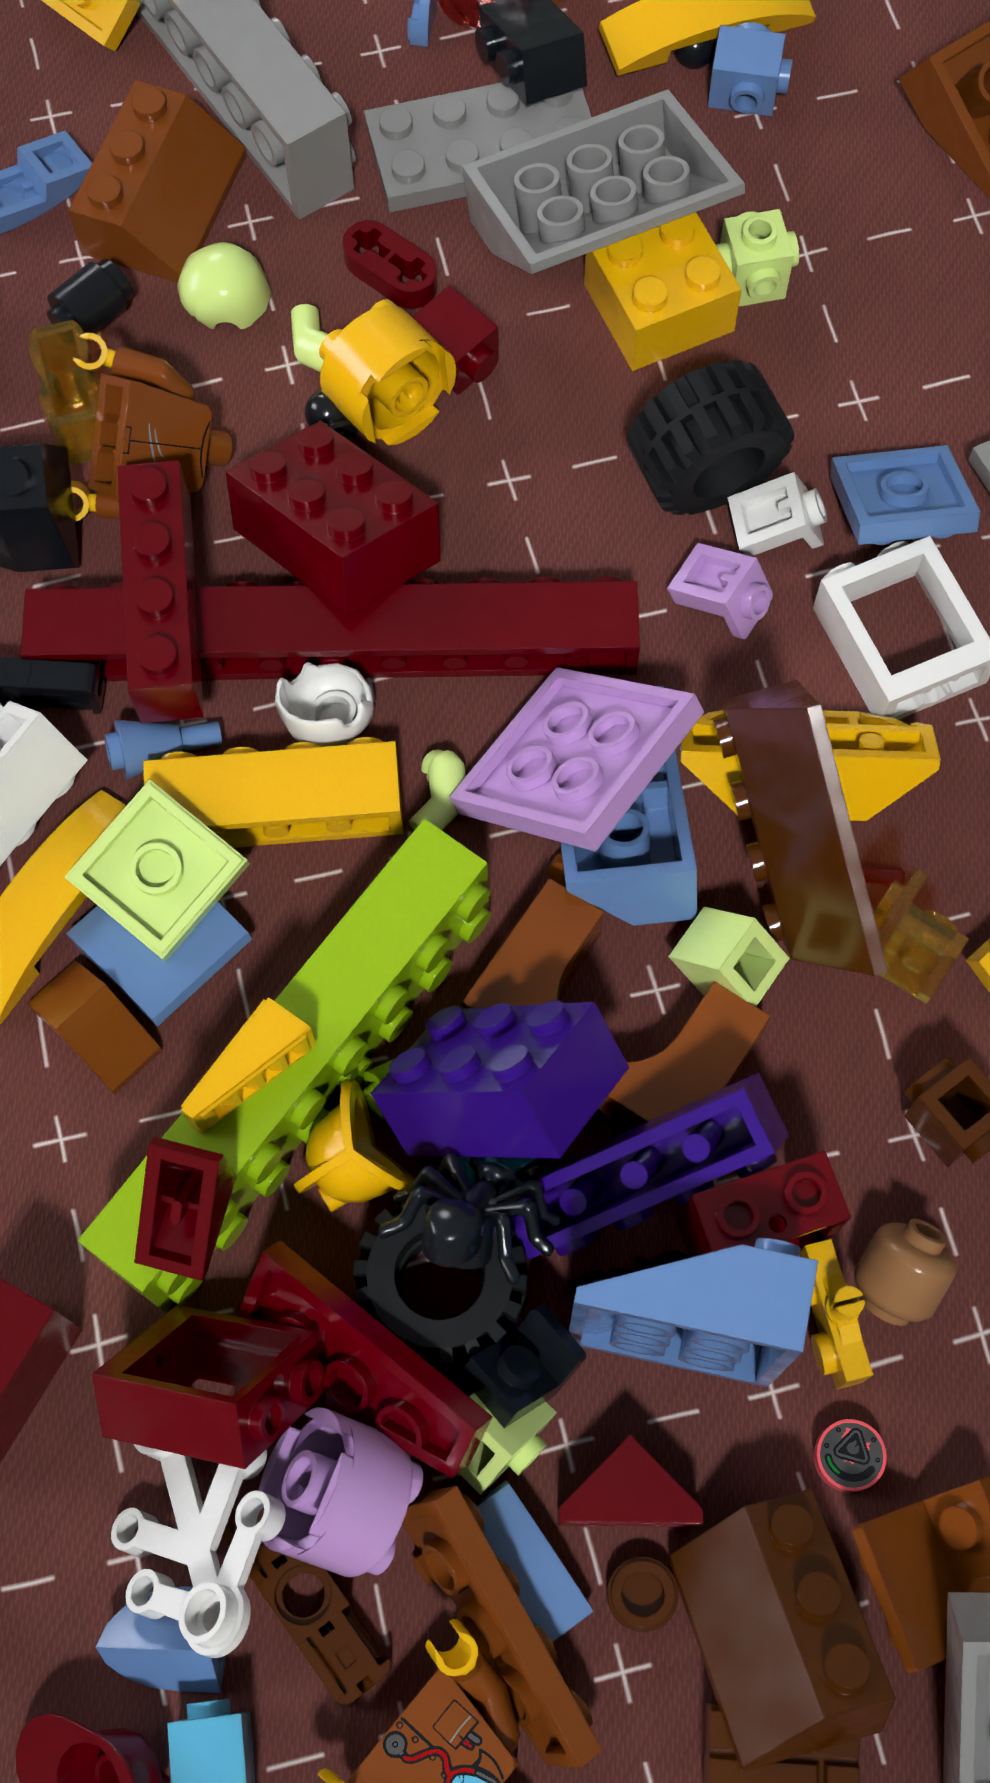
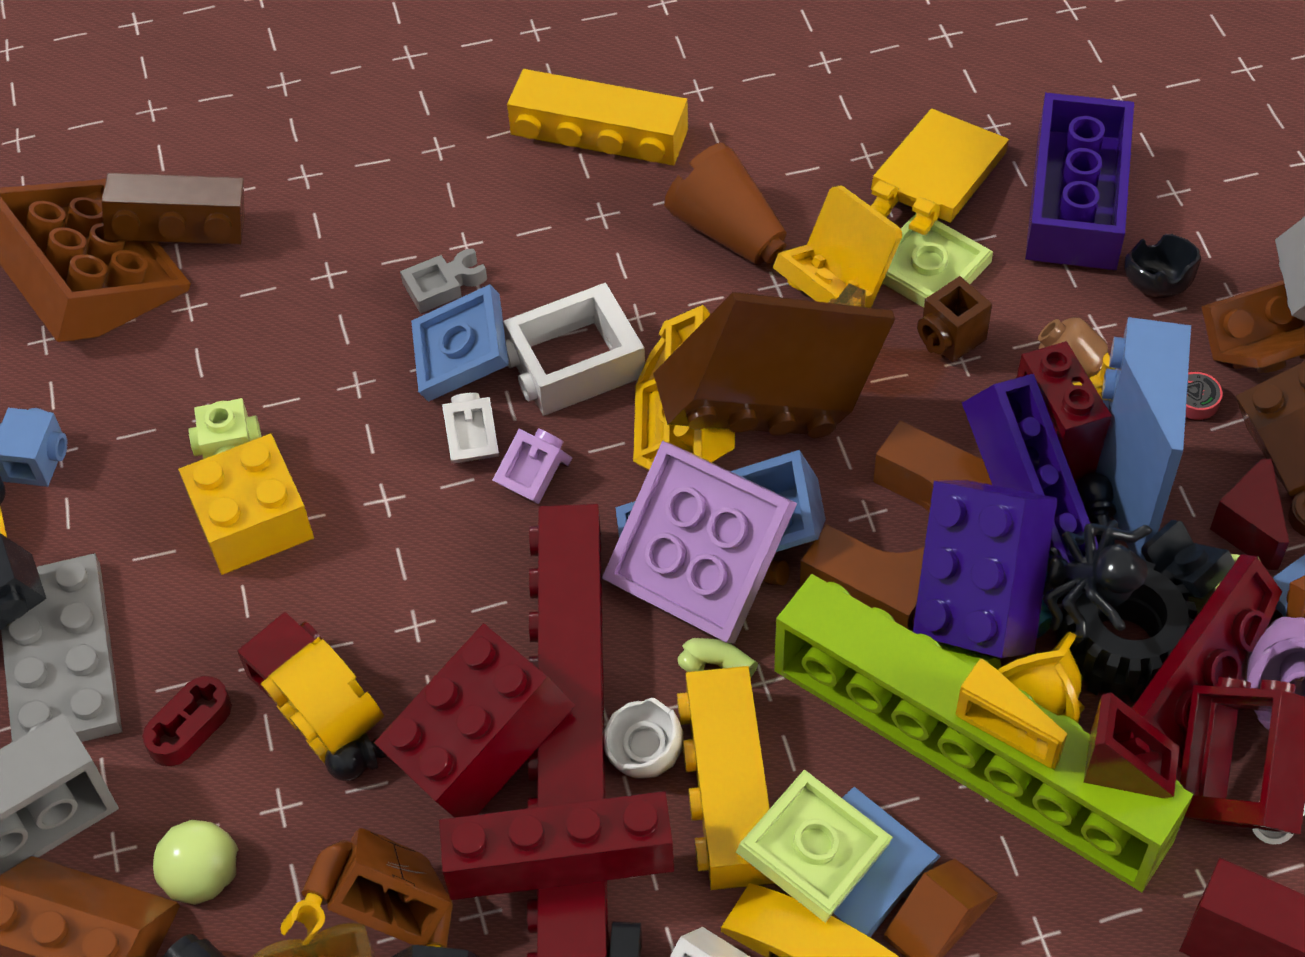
camera: 90 degrees left, 15 degrees down
medium blue cone [104,720,222,781] -> none
yellowish green arm [291,304,328,372] -> none
light grey slope [462,89,745,274] -> none
black tyre [627,360,794,515] -> none
yellowish green brick [668,907,790,1006] -> none

